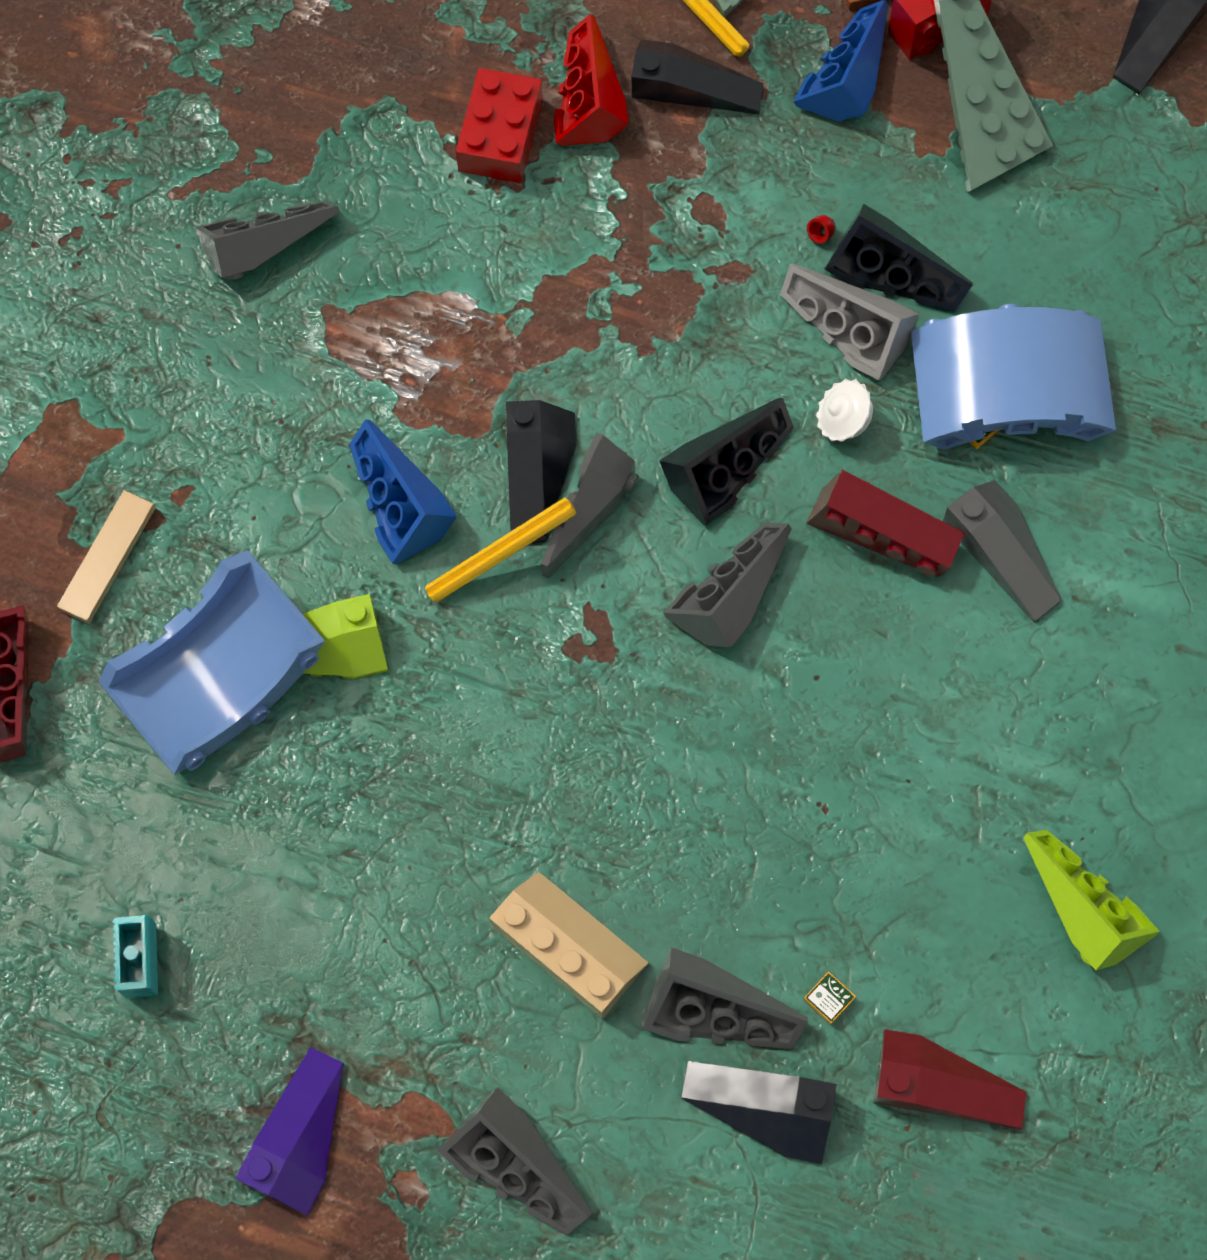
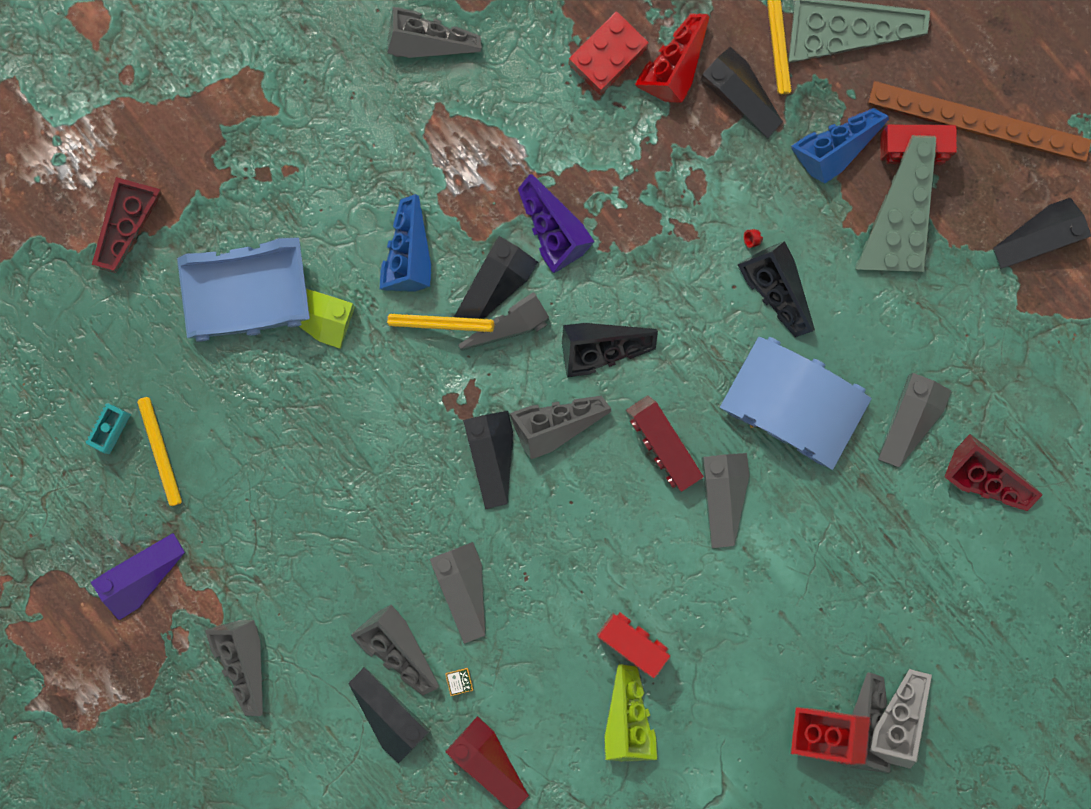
camera: 30 degrees right, 15 degrees up
tan tile [57,490,156,624] -> none
tan slope [489,871,649,1020] -> none
light grey wedge [780,263,920,380] -> none
white piece [816,378,873,442] -> none
none -> yellow axle [137,397,182,506]
none -> dark grey wedge [430,542,485,644]
none -> black wedge [463,411,513,510]
none -> dark purple wedge [518,174,595,273]
none -> red brick [597,612,670,678]
none -> dark grey wedge [878,373,952,467]

